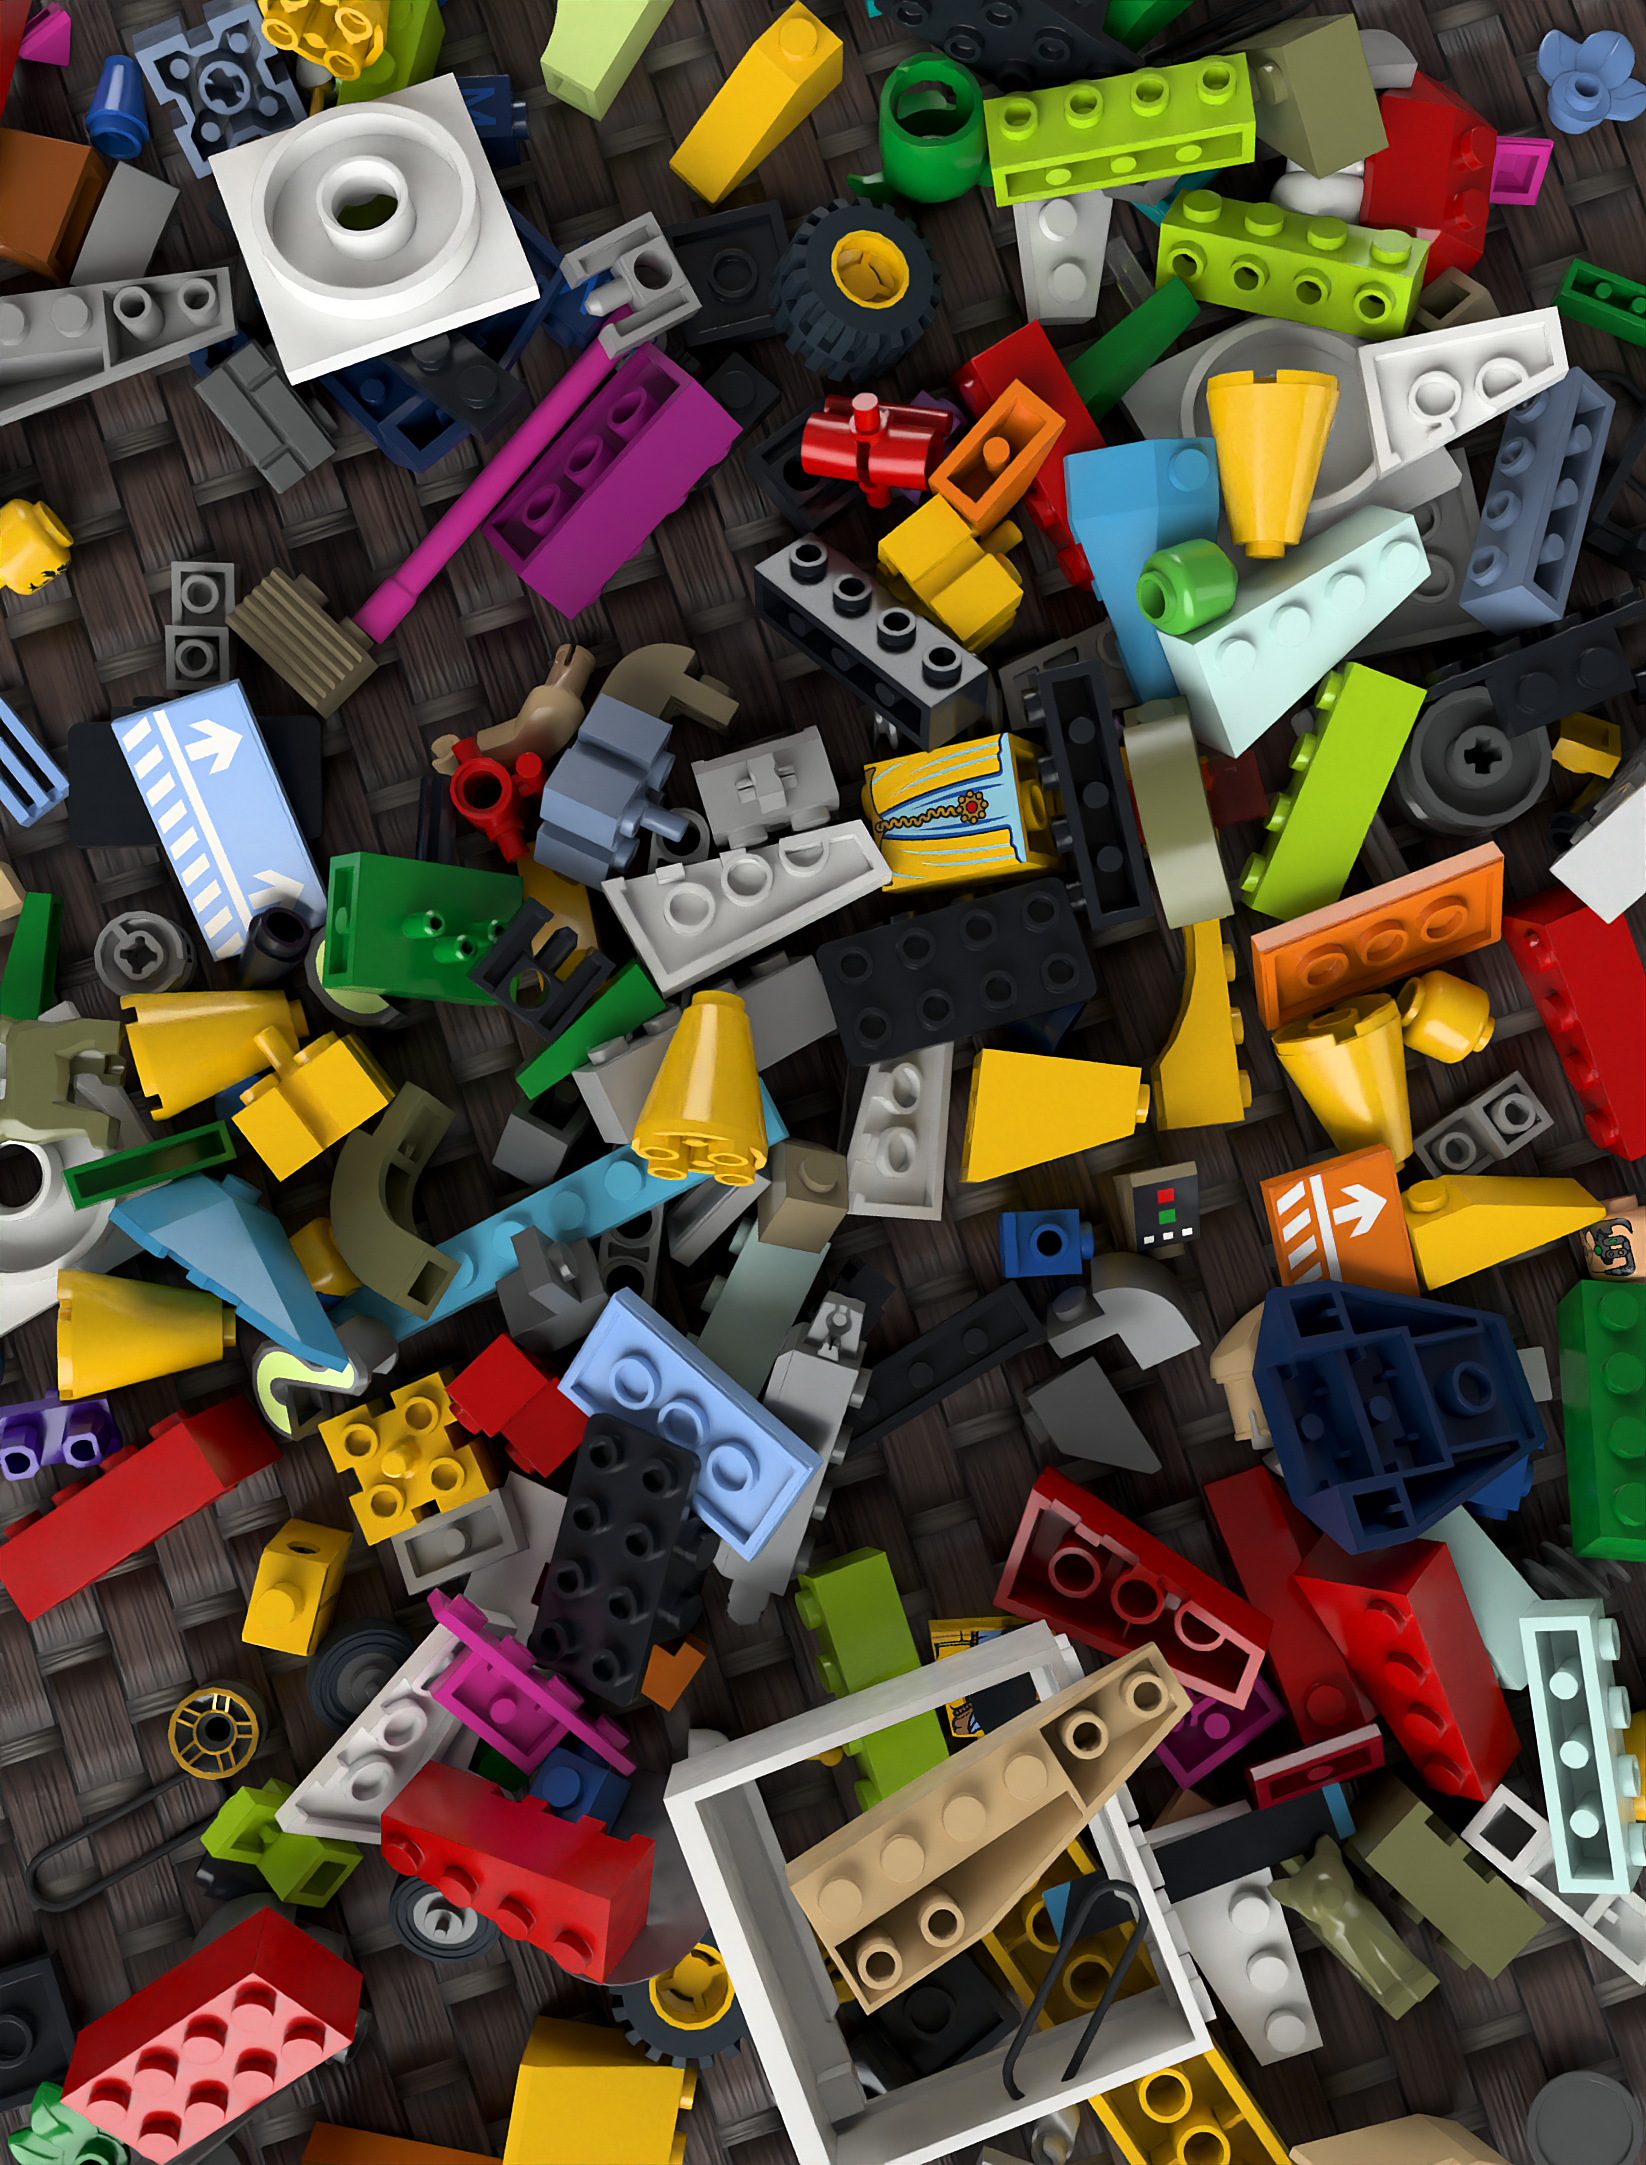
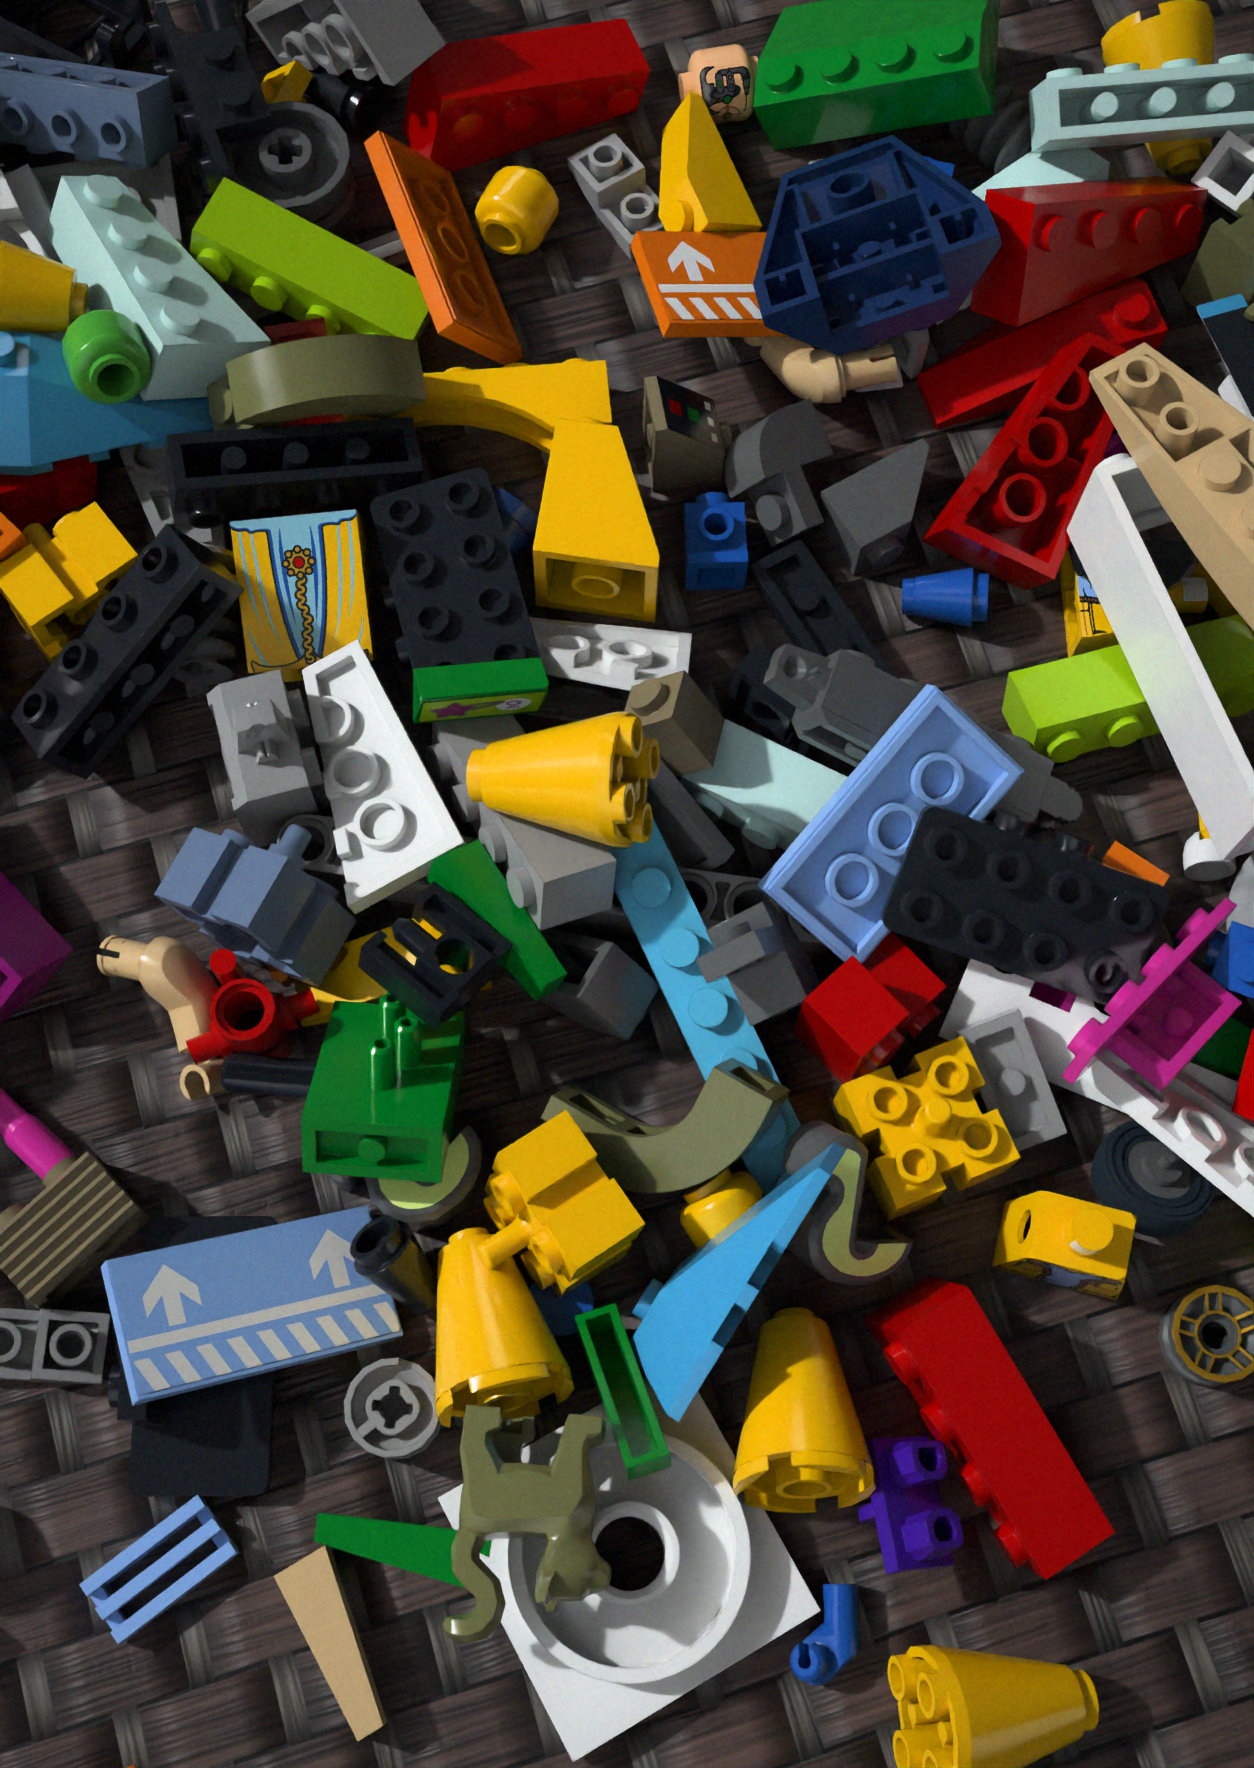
camera: 90 degrees left, 15 degrees down
dark tan brick [590,643,742,739] -> none
dark red slope [1243,1721,1385,1811] -> none
yellow cone [1271,993,1413,1173] -> none
none -> green slope [413,657,549,724]
none -> blue cone [902,567,989,628]

